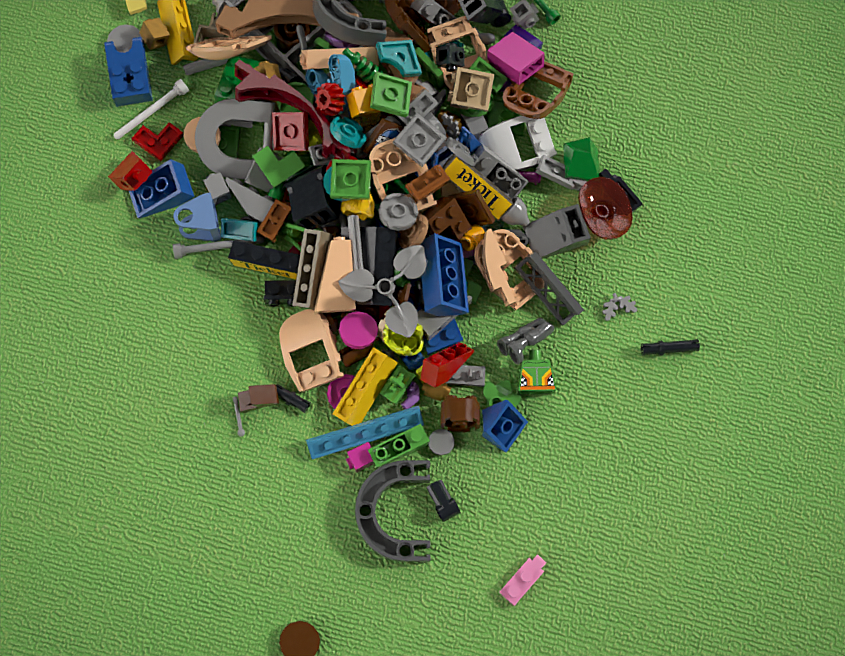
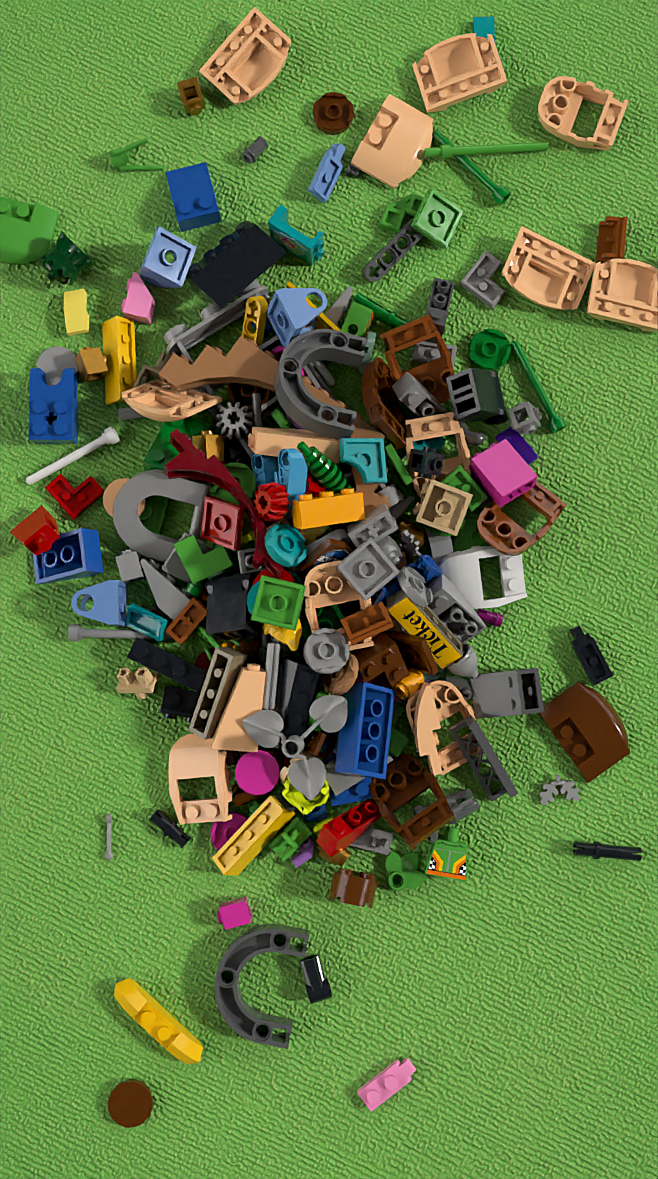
camera: 15 degrees right, 10 degrees up
reddish brown slope [238,384,279,412] -> none
dark azure tile [306,406,424,460] -> none
bright green slope [368,424,430,468] -> none
bright green tile [370,72,412,118] -> none
light grey piece [428,429,454,455] -> none
blue slope [481,400,528,453] -> none
light grey hinge [536,155,587,191] -> none
green slope [563,137,600,183] -> none
clear red hat [578,177,633,240] -> none
none -> yellow brick [114,978,203,1064]
none -> tan hips [116,667,160,699]
none -> light grey gear [216,402,253,439]
none -> reddish brown slope [369,754,456,850]
none -> reddish brown slope [538,681,630,783]

